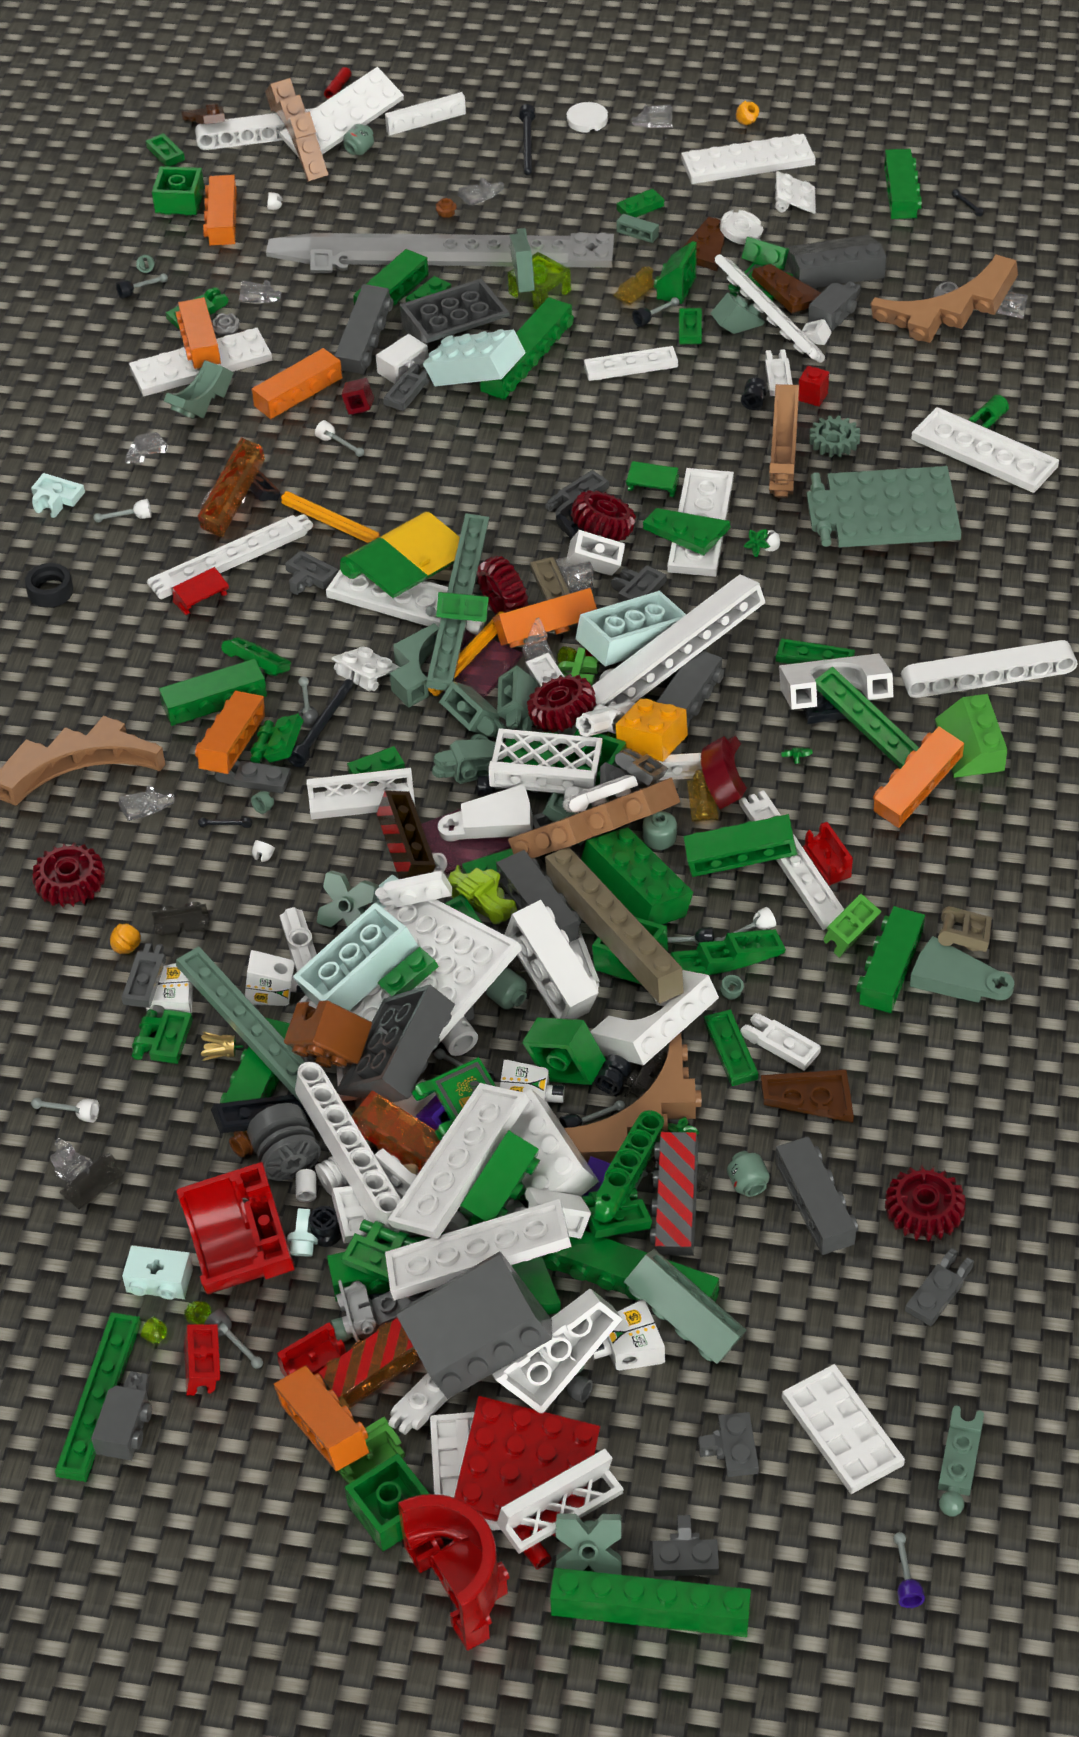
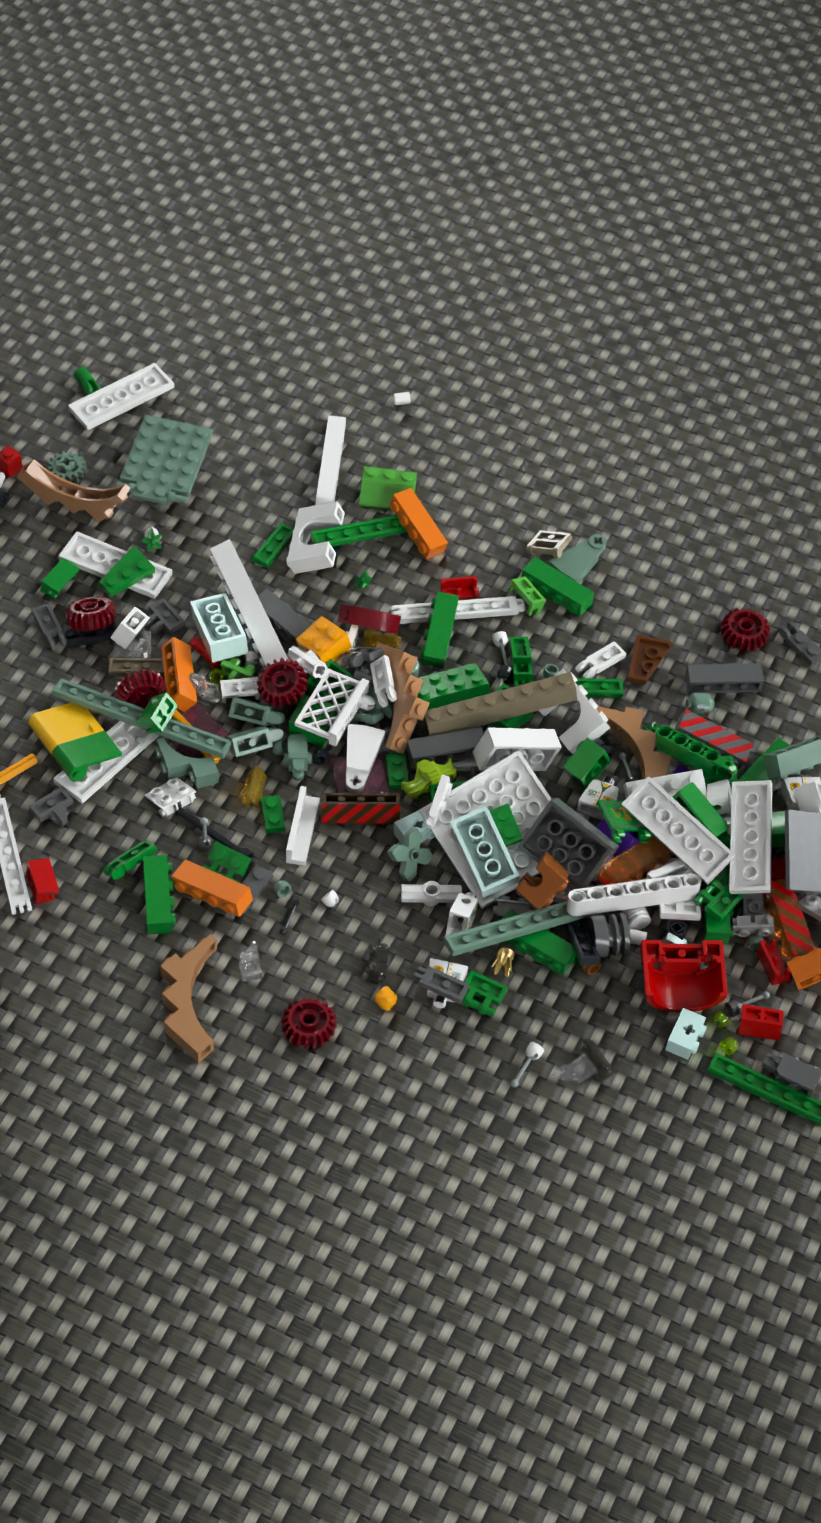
camera: 80 degrees left, 5 degrees up
none -> clear yellow hinge [241,765,267,807]

